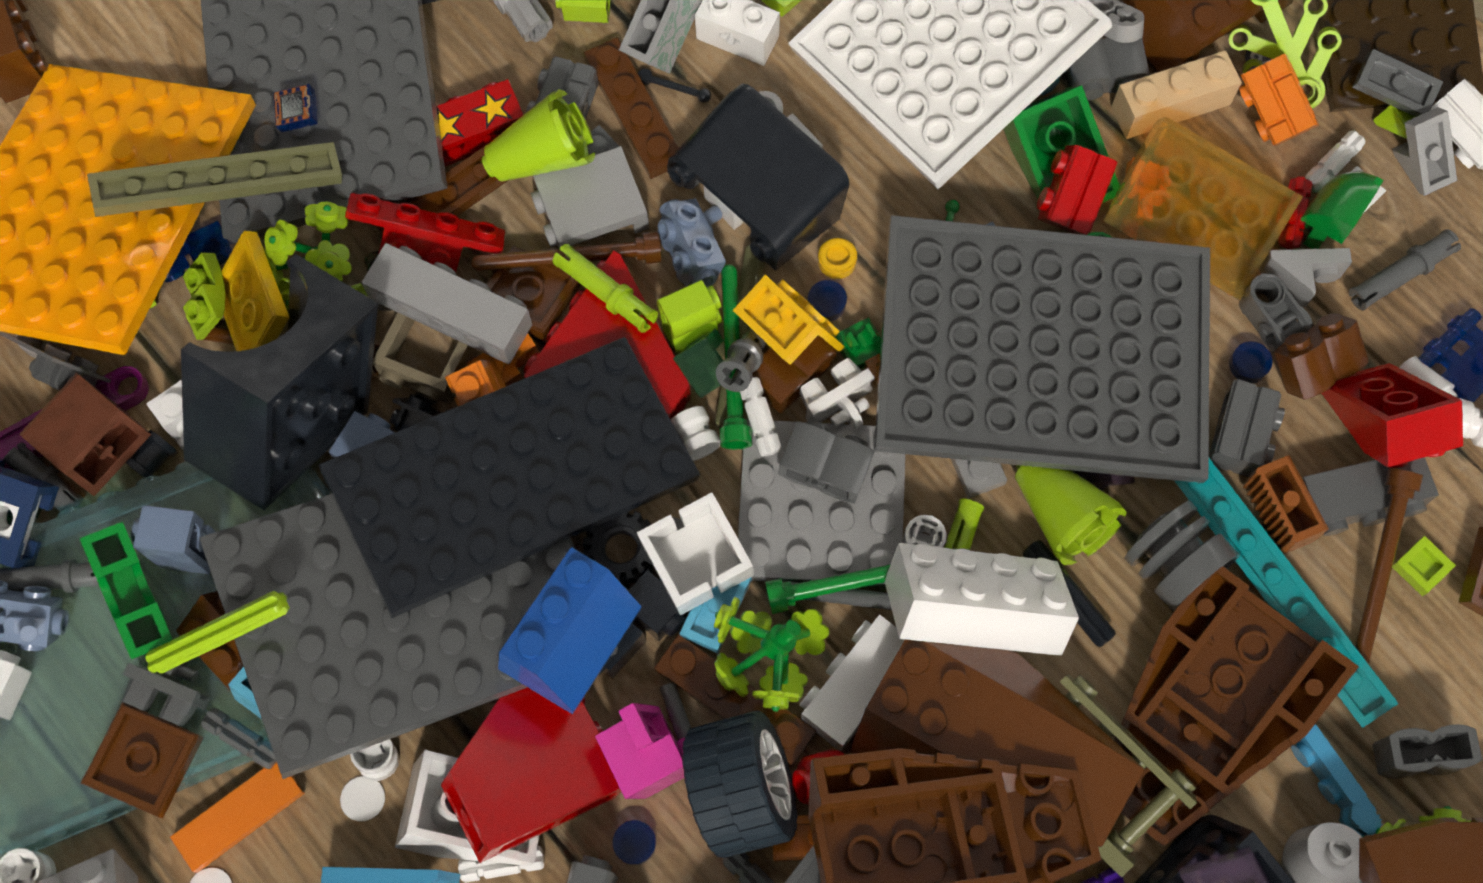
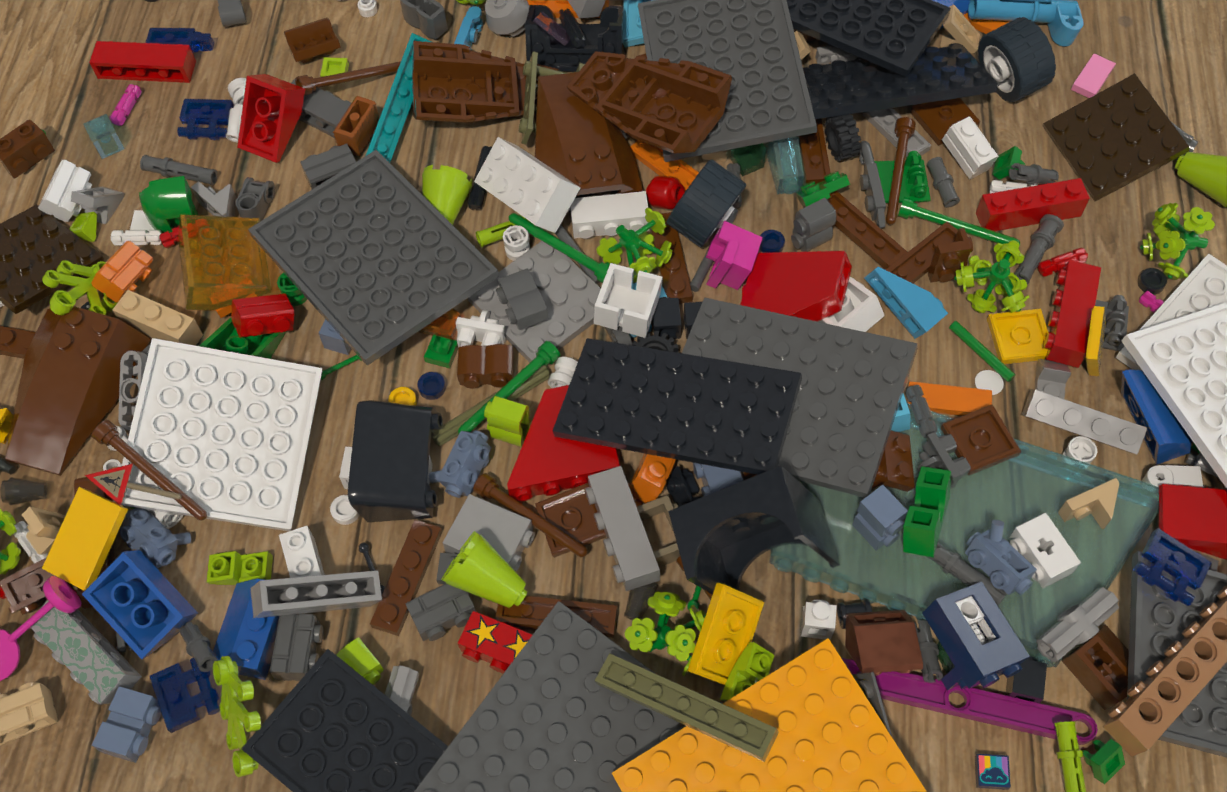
camera: 135 degrees left, 10 degrees down
lime axle [145,591,290,674] -> none
tile [273,84,318,132] -> none
red bracket [345,193,505,273] -> none
blue slope [498,547,642,714] -> none
lime pin [552,243,658,333] -> none
clear green panel [673,328,733,398] -> none
dark grey pin [716,326,766,392] -> none
yellow bracket [733,274,845,365] -> none
white axle [740,377,781,457] -> none
dark grey wheel [1124,501,1241,612] -> none
clear blue tile [1229,341,1273,383] -> none
reddish brown brick [1274,313,1369,400] -> none
dark grey plate [1352,49,1443,117] -> none

